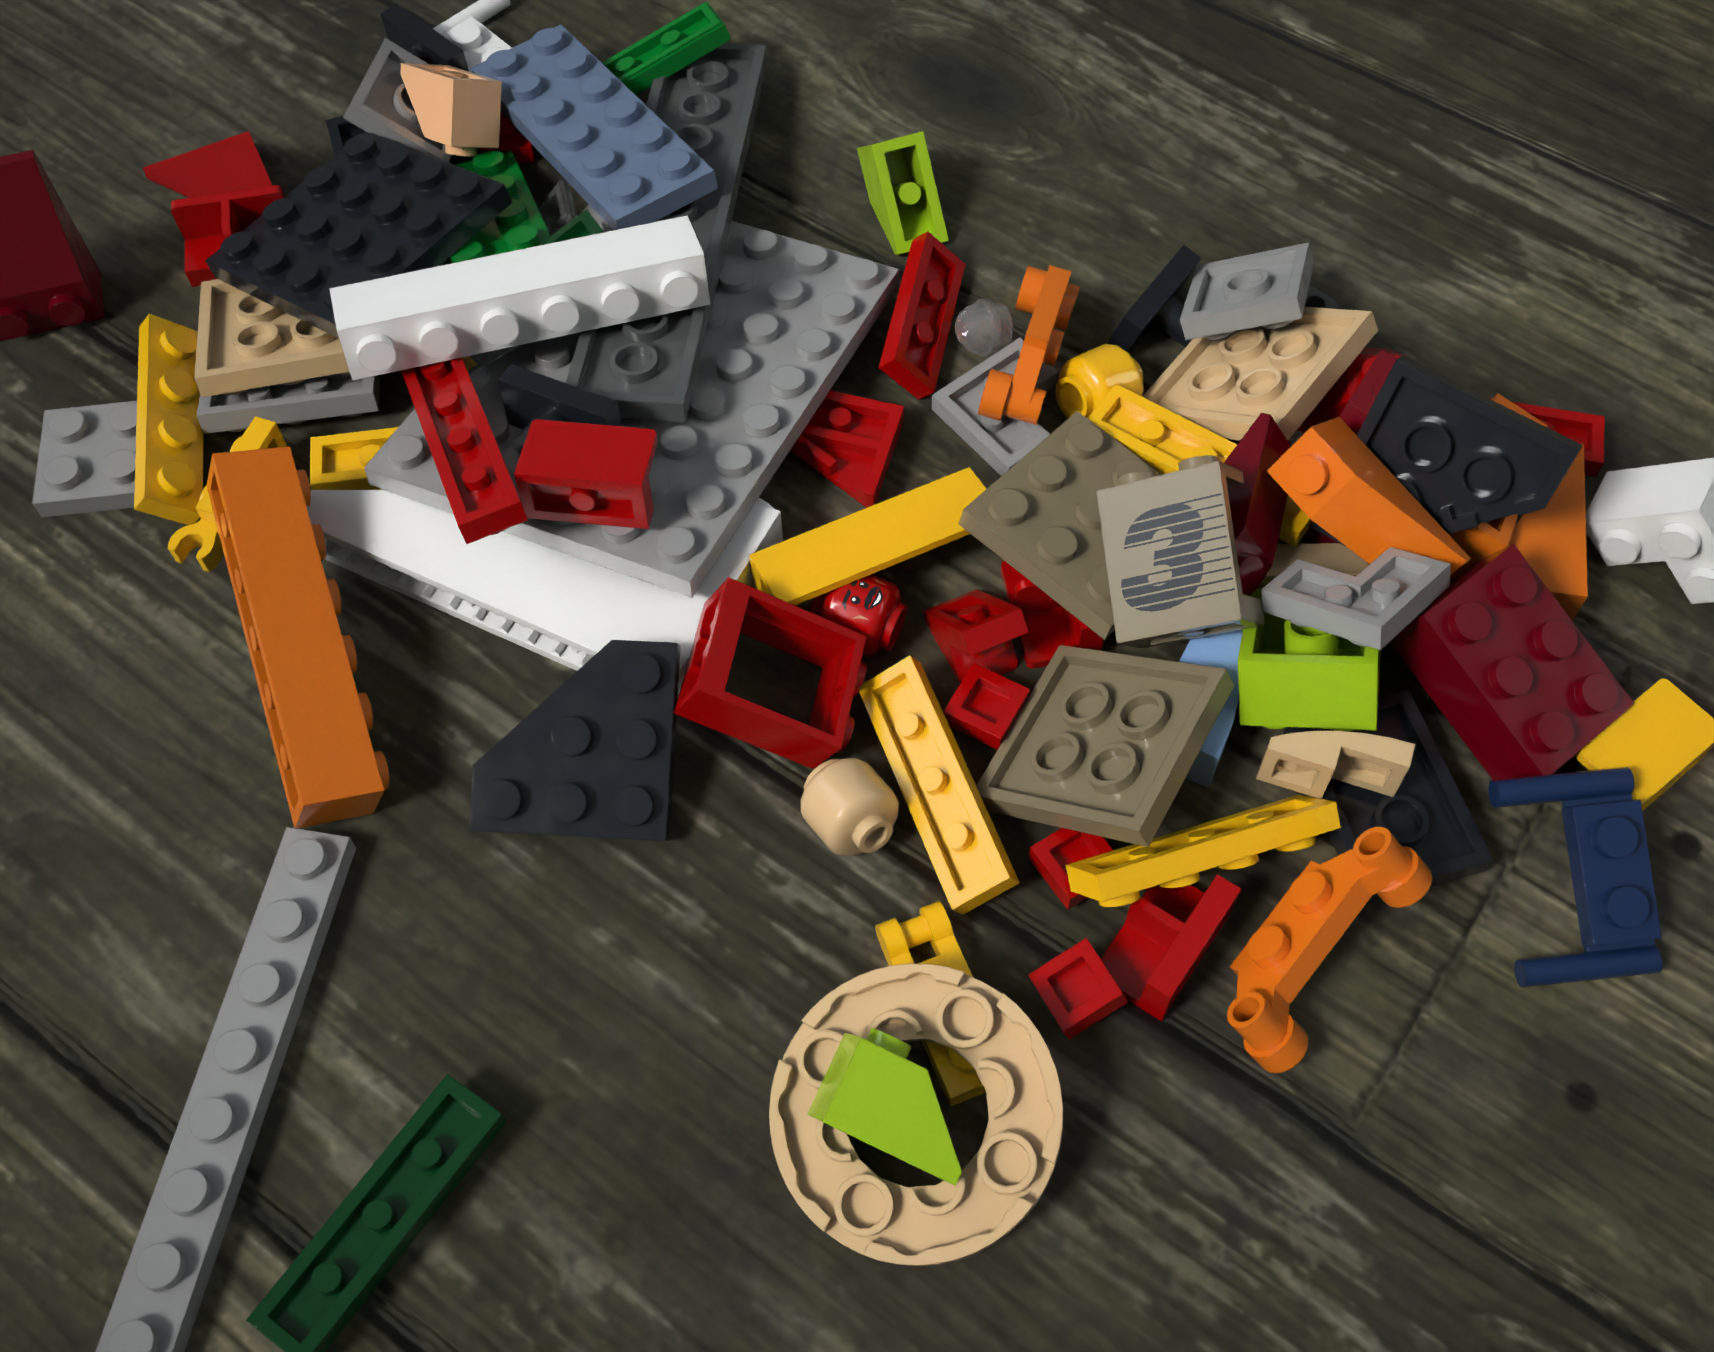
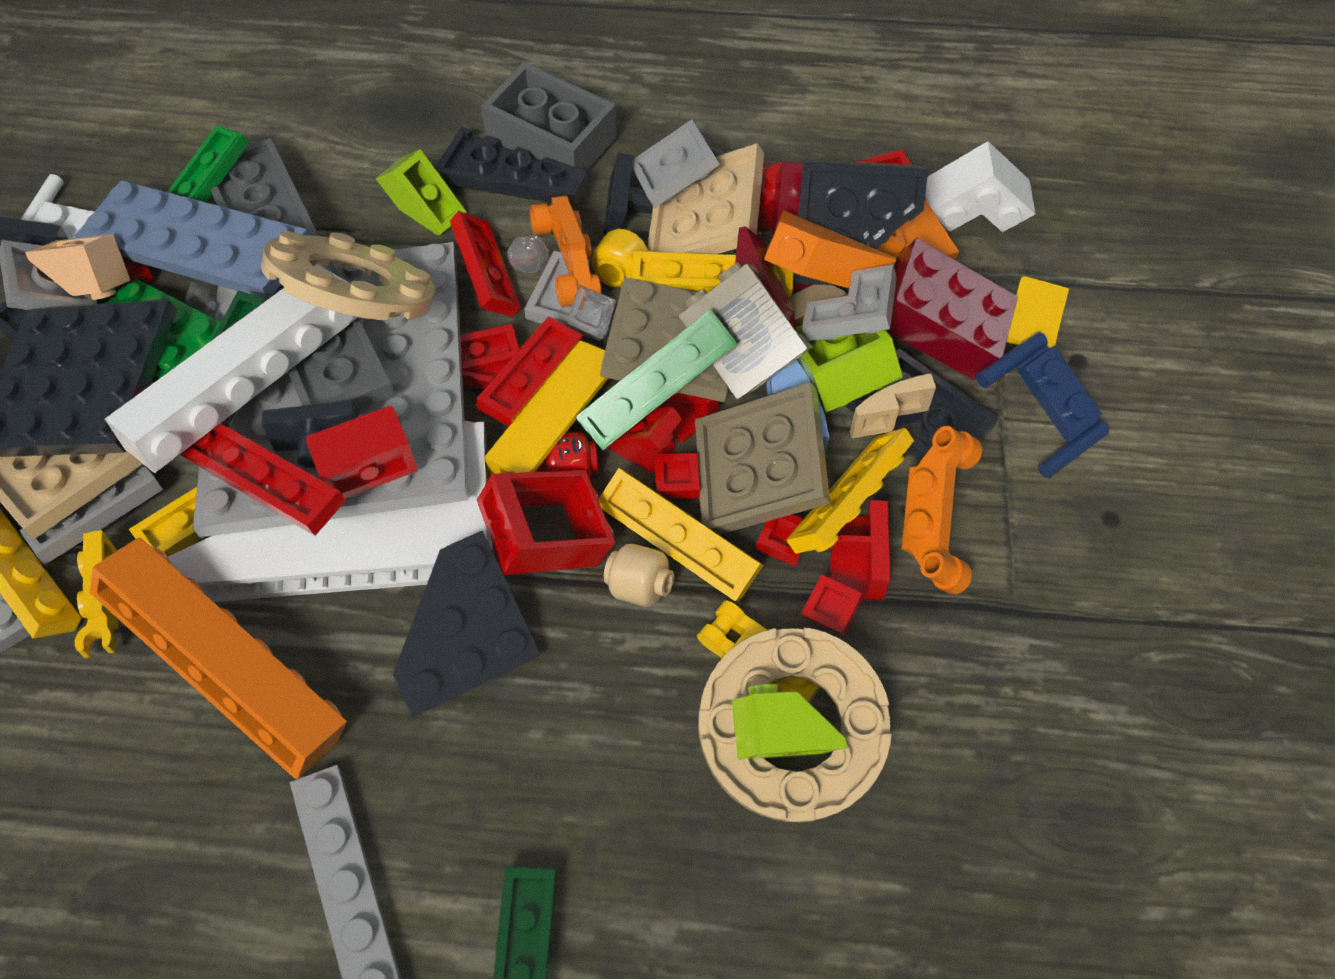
camera: 35 degrees left, 0 degrees up
none -> tan plate [261,231,435,320]
none -> black wing [435,126,588,207]
none -> red plate [476,316,583,427]
none -> dark grey brick [481,62,617,171]
none -> clear slope [567,285,616,339]
none -> tile [576,309,738,450]

